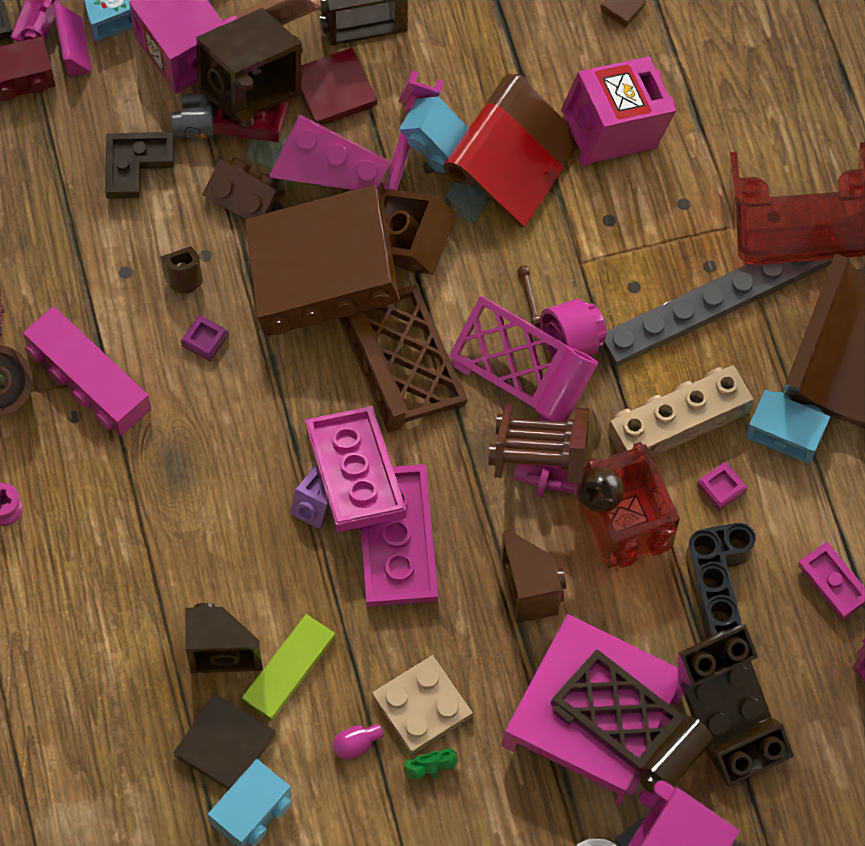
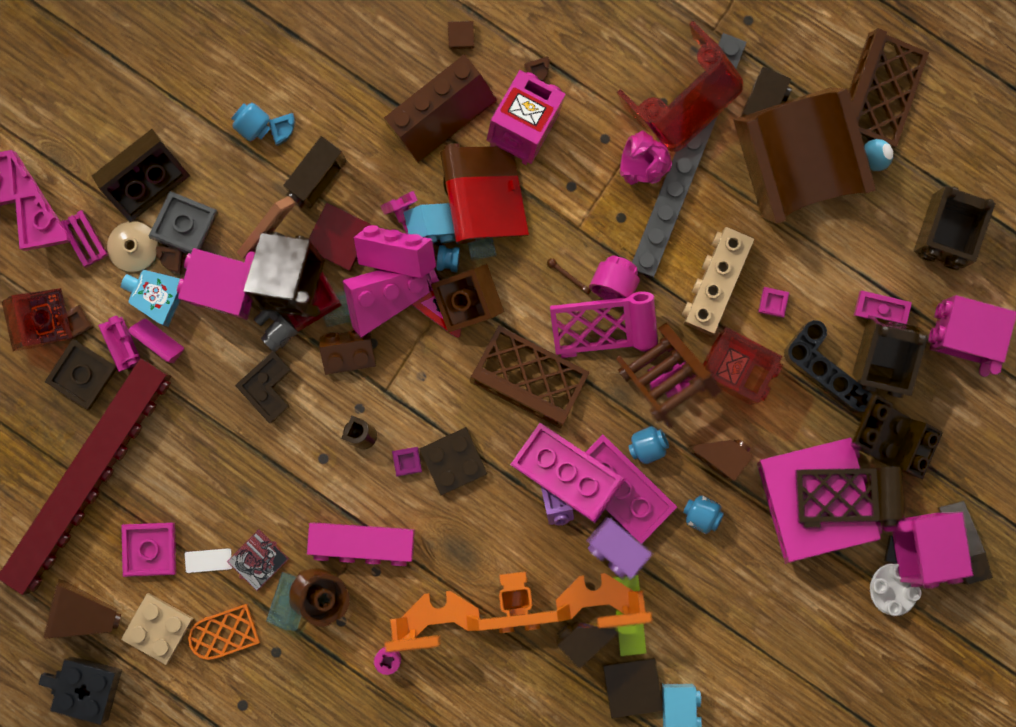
camera: 35 degrees left, 20 degrees up
reddish brown brick [245,184,400,336] -> none
dark pink cylinder [333,723,384,760] -> none
tan plate [372,655,473,755] -> none
green piece [403,748,459,780] -> none
dark brown piece [578,467,624,513] -> none
medium azure brick [746,389,830,464] -> none
none -> dark pink brick [354,225,436,278]
none -> reddish brown slope [384,54,497,163]
none -> orange piece [385,571,652,652]
none -> dark brown plate [419,427,488,495]
none -> dark azure wheel [437,245,460,273]
none -> reddish brown tile [524,56,550,82]
none -> medium lavender brick [586,517,652,579]
none -> dark pink helmet [620,130,672,185]
none -> dark azure head [629,426,669,464]
none -> dark azure head [683,495,724,534]
none -> dark brown container [852,315,929,398]

